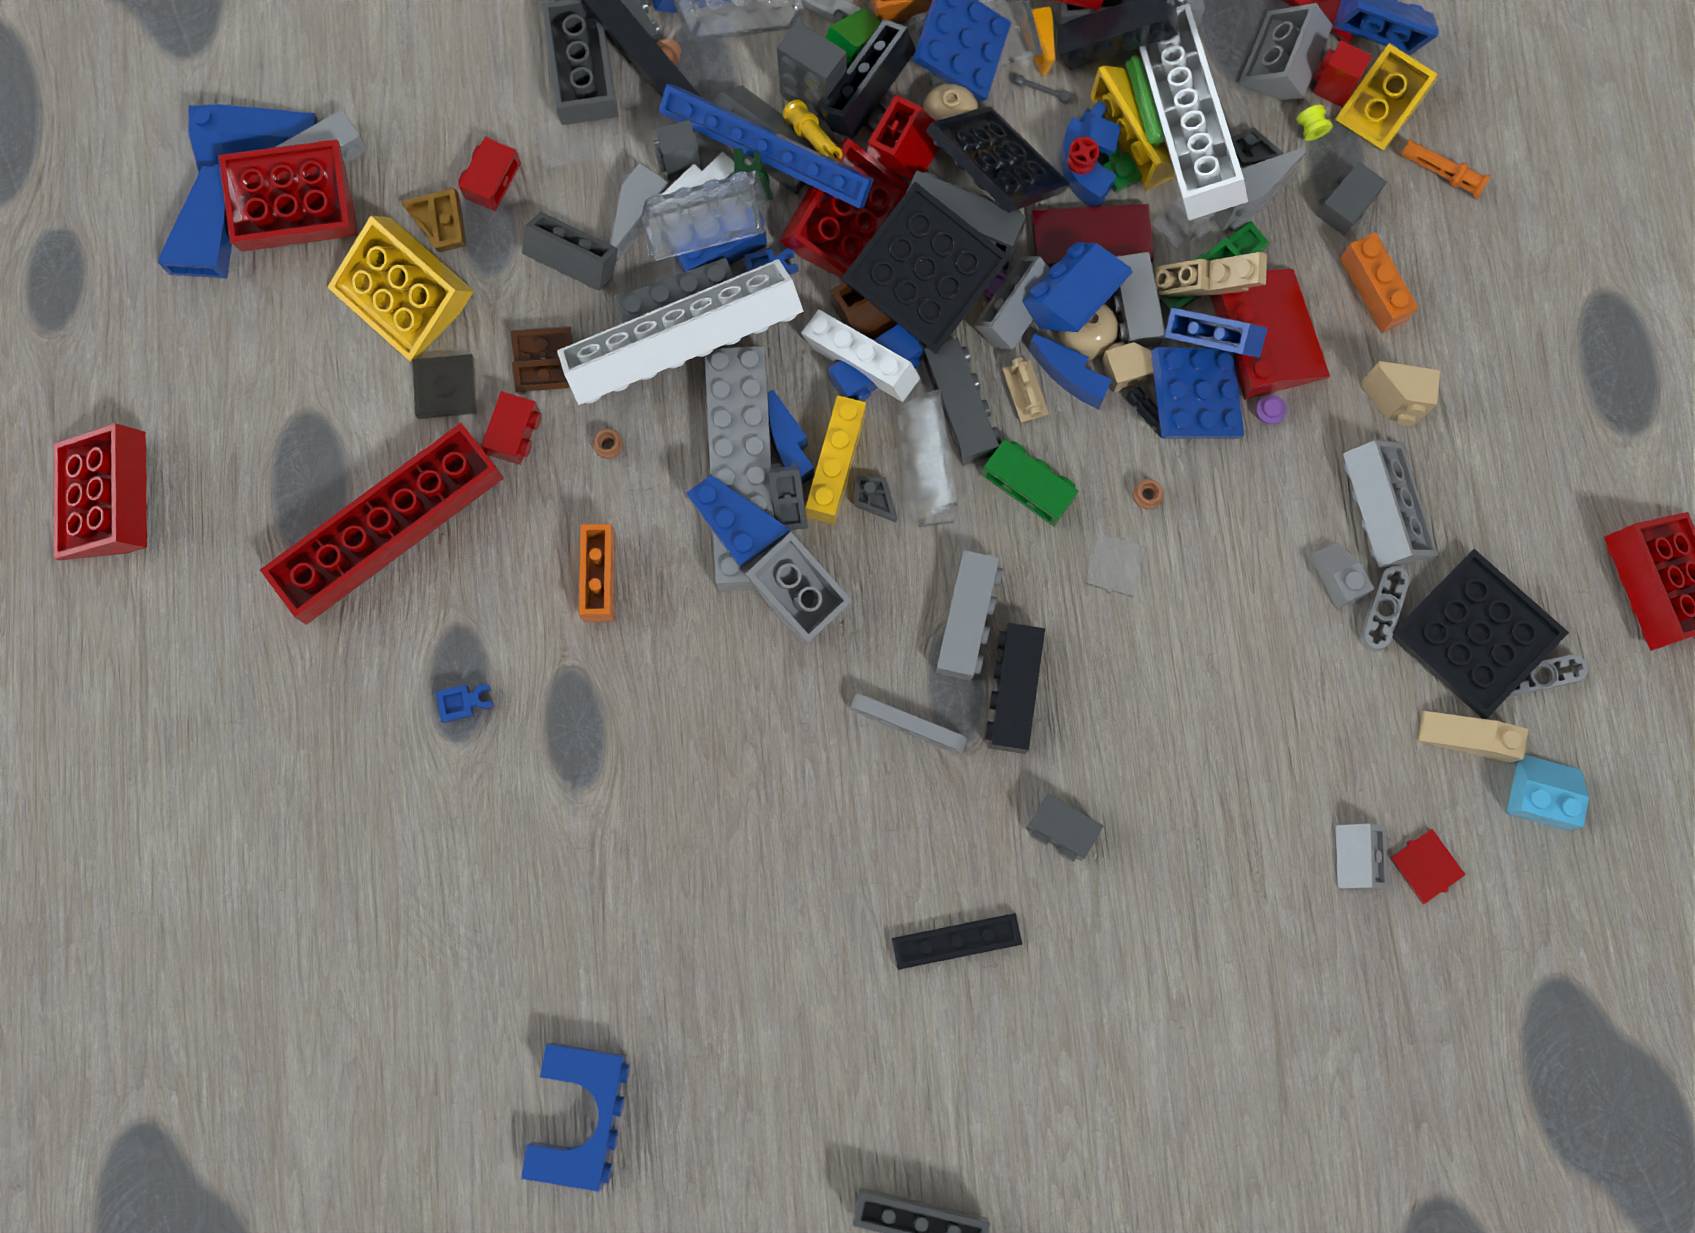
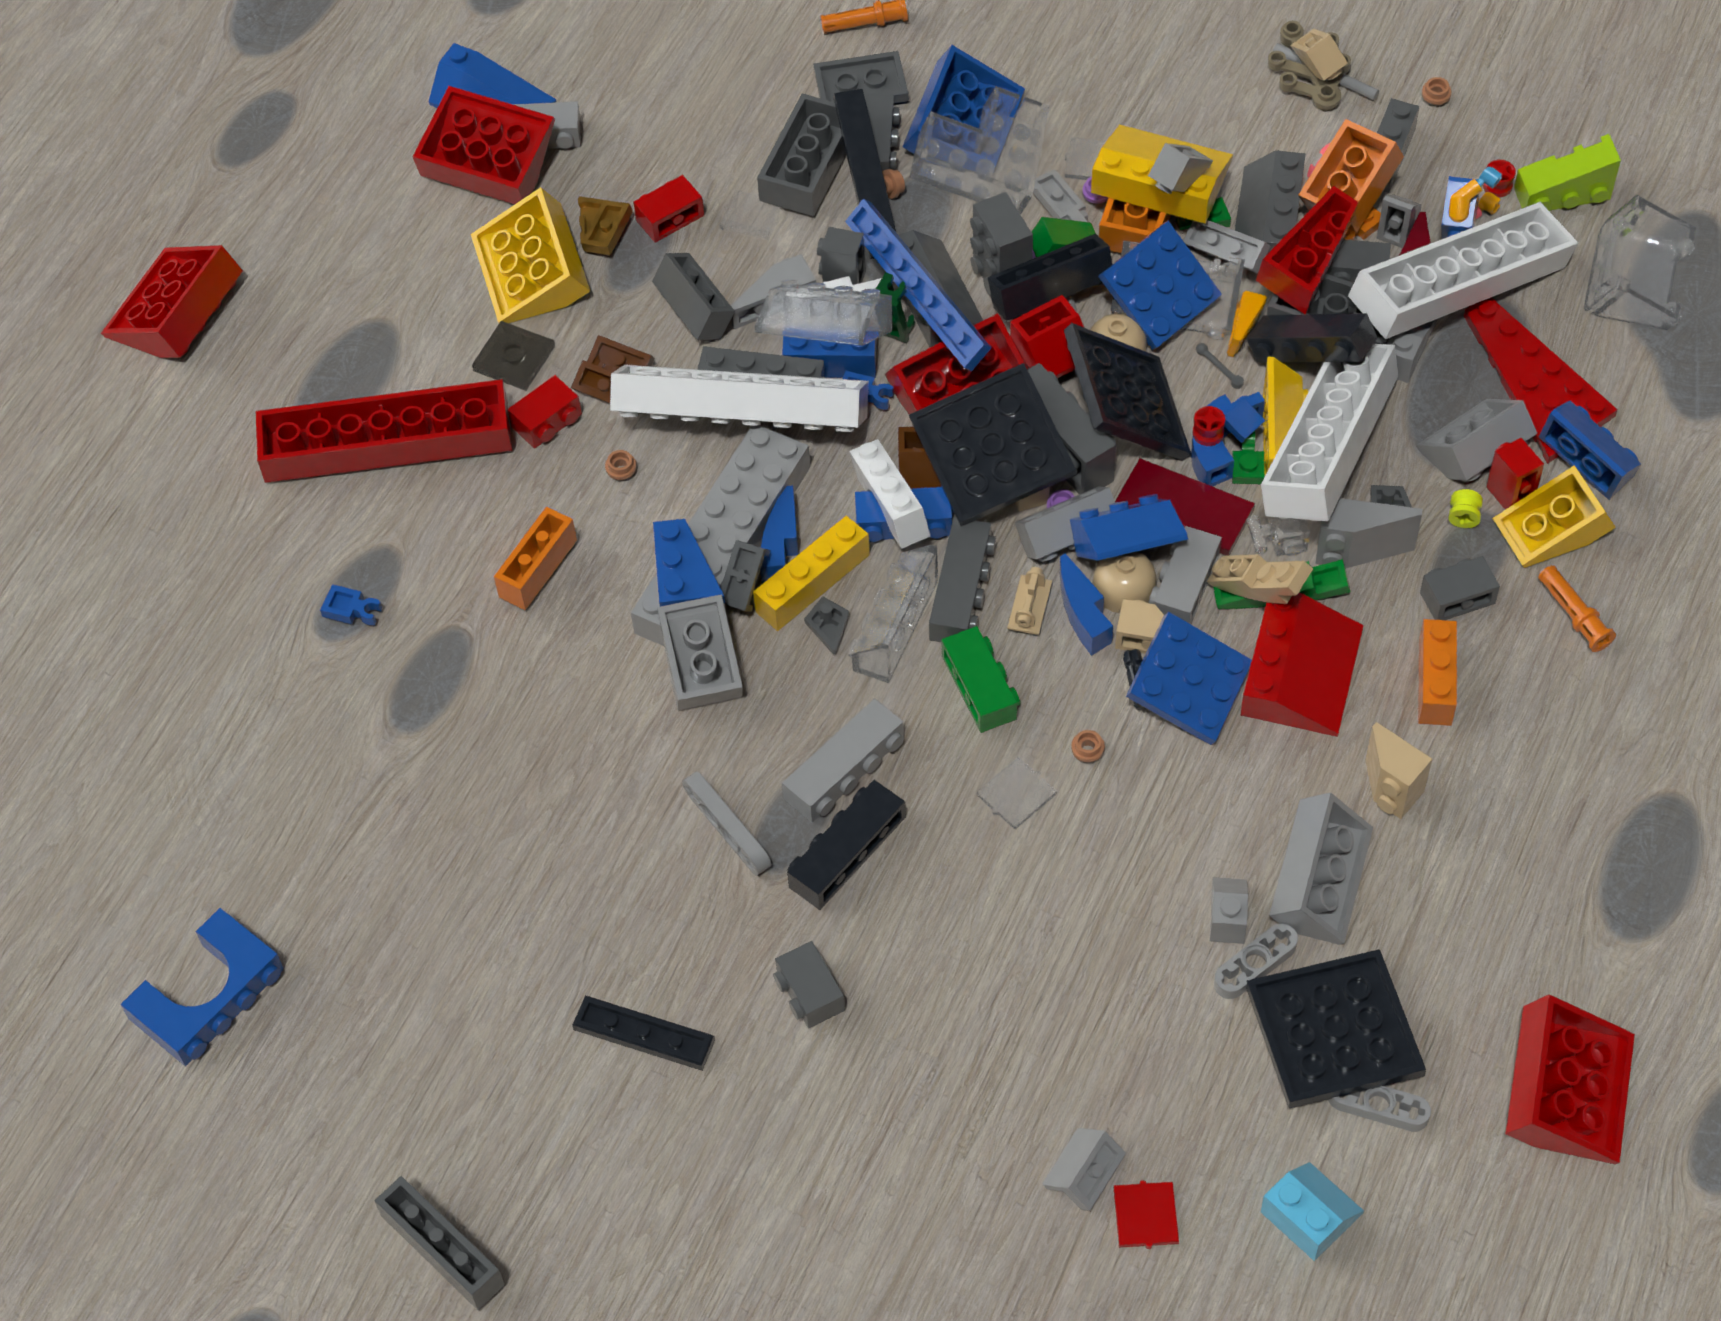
camera: 35 degrees right, 20 degrees down
blue slope [158,164,232,278] -> none
yellow pin [783,100,843,162] -> none
bright green axle [1126,55,1165,146] -> none
blue brick [1164,308,1267,358] -> none
medium lavender plate [1256,395,1287,425] -> none
tan slope [1418,711,1529,763] -> none

